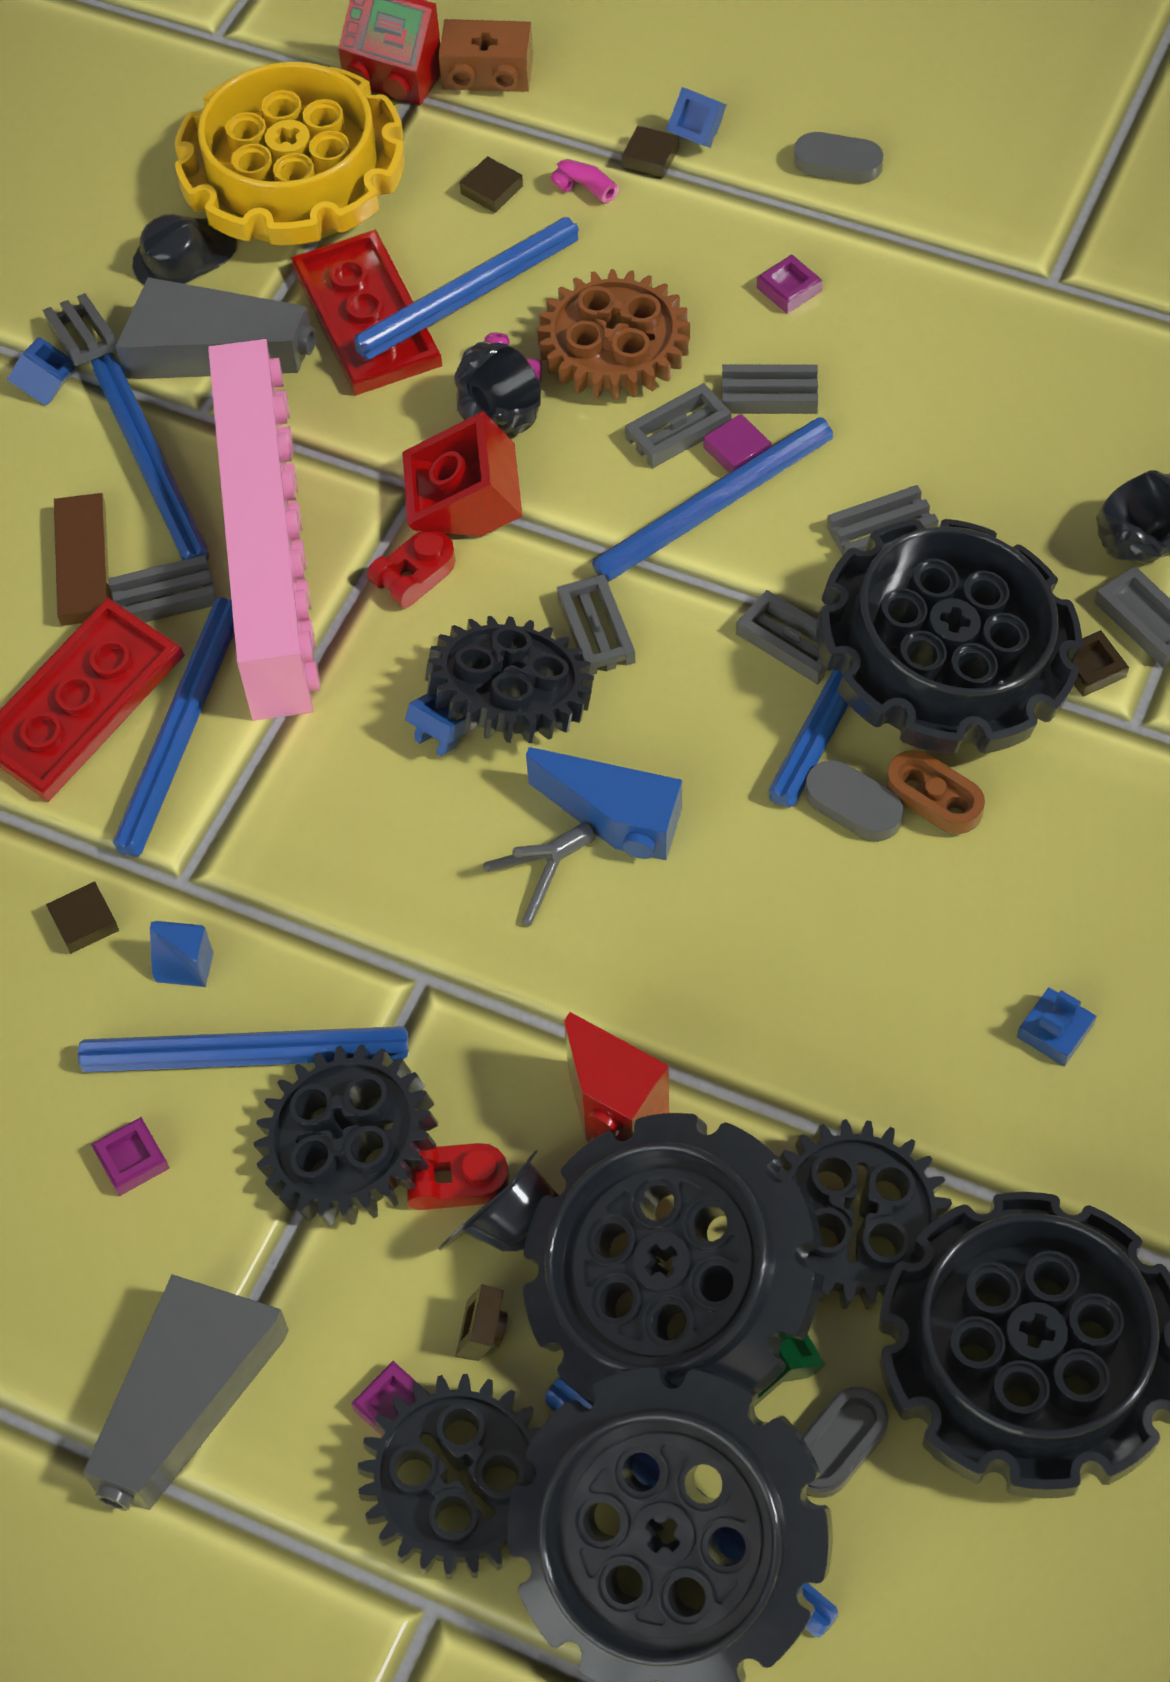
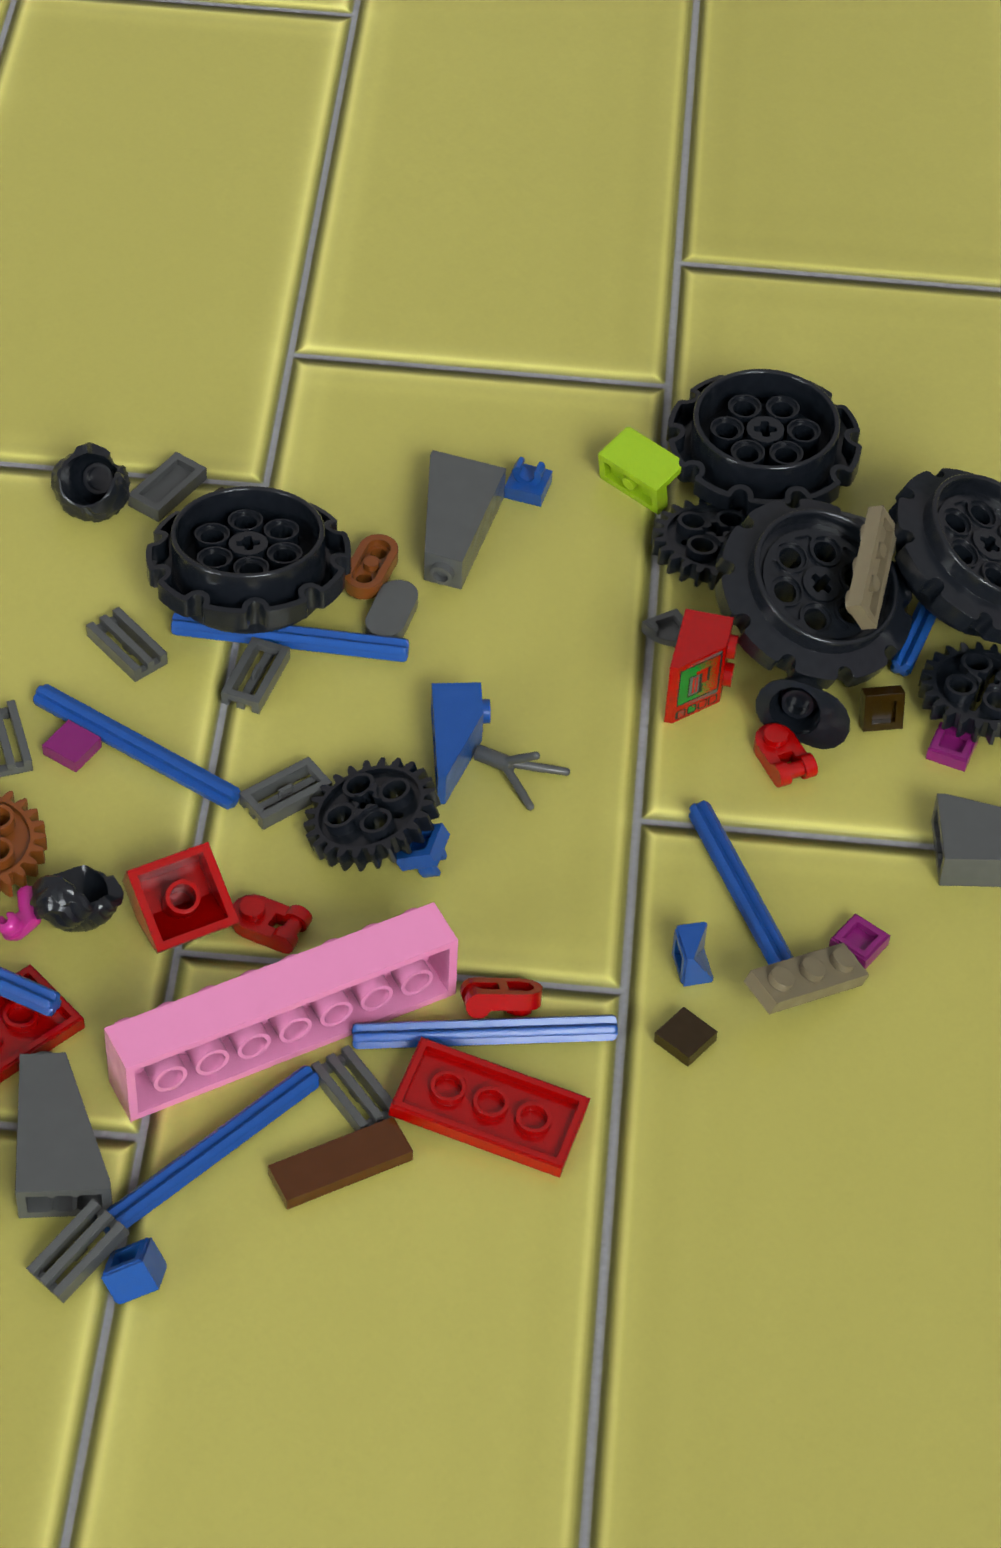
camera: 115 degrees left, 10 degrees down
black gear [254,1045,438,1226] -> none
dark grey tile [625,383,732,469] -> none
none -> dark grey slope [424,450,506,589]
none -> red plate [460,977,543,1019]
none -> lime panel [598,427,685,515]
none -> dark grey tile [641,608,683,647]
none -> dark tan plate [744,943,869,1015]
none -> dark tan plate [845,505,896,630]

